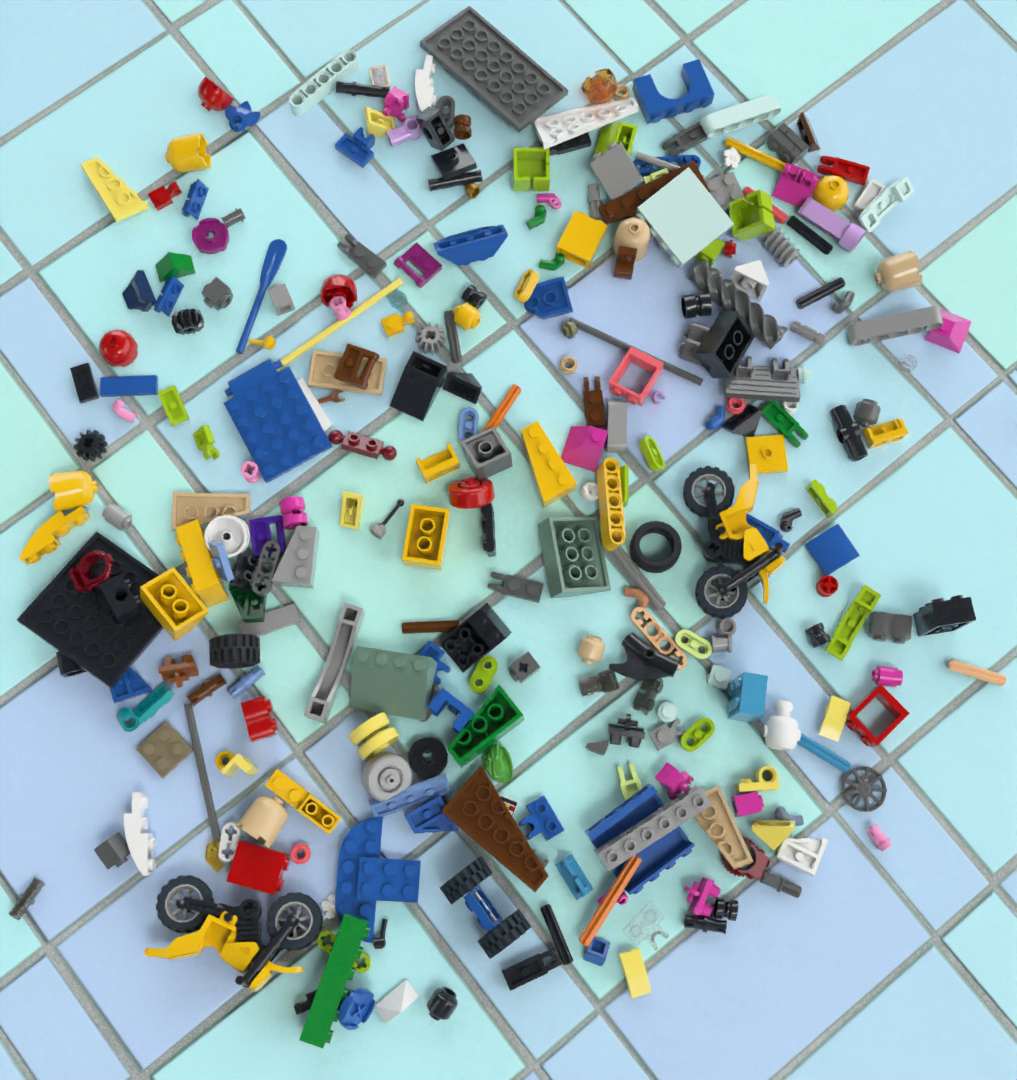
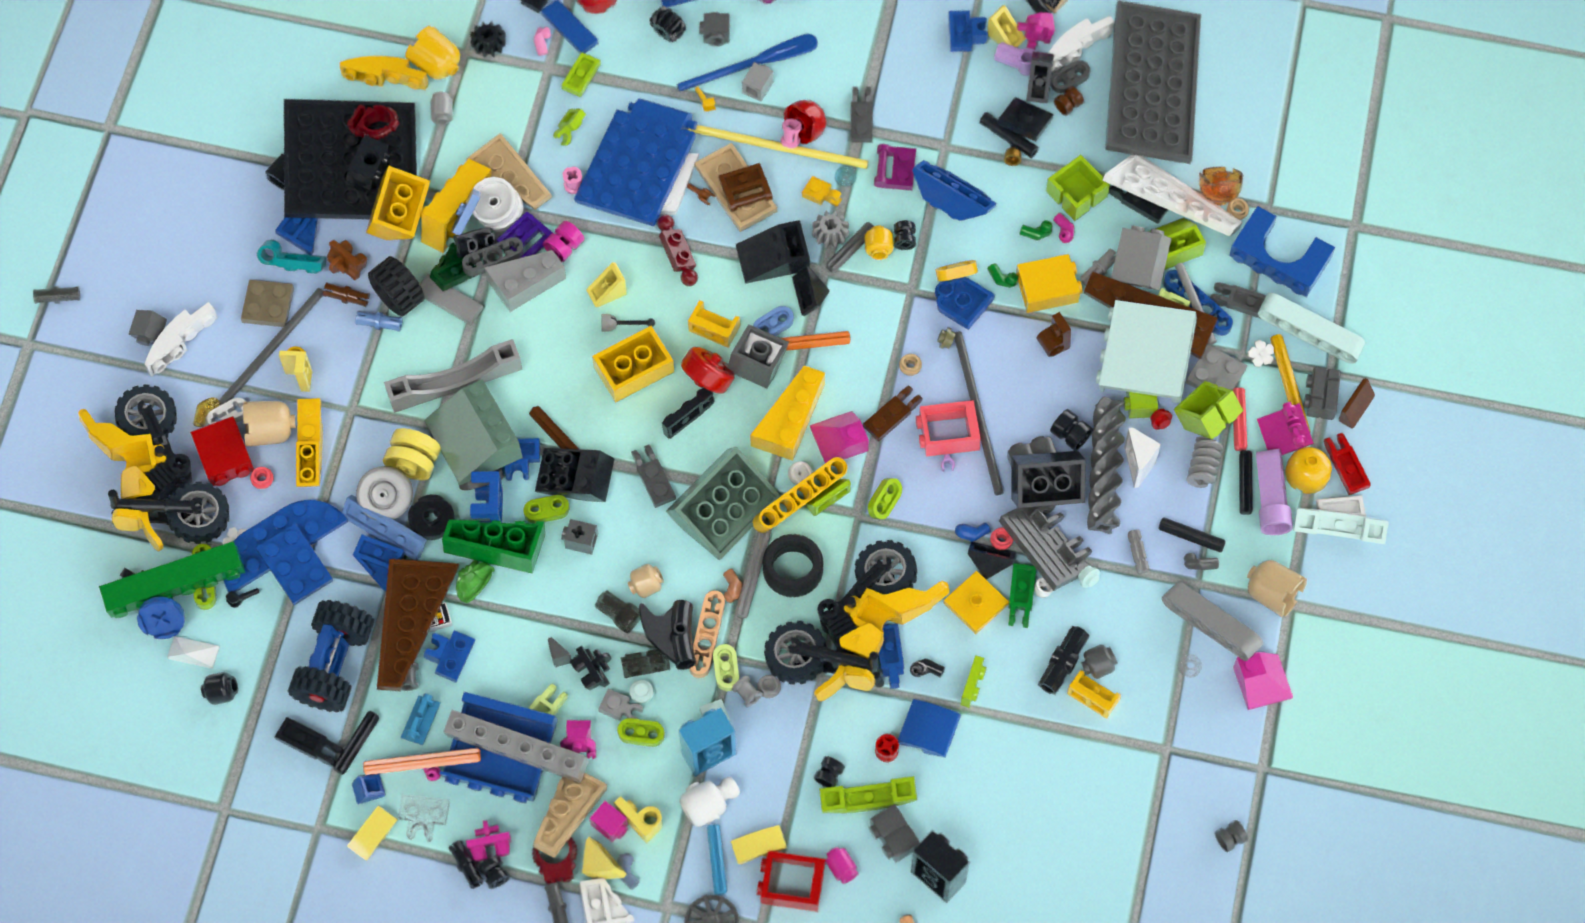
camera: 55 degrees right, 10 degrees down
red brick [241,696,278,742] -> none
light grey beam [606,400,627,453] -> none
tan cylinder [613,217,650,262] -> none

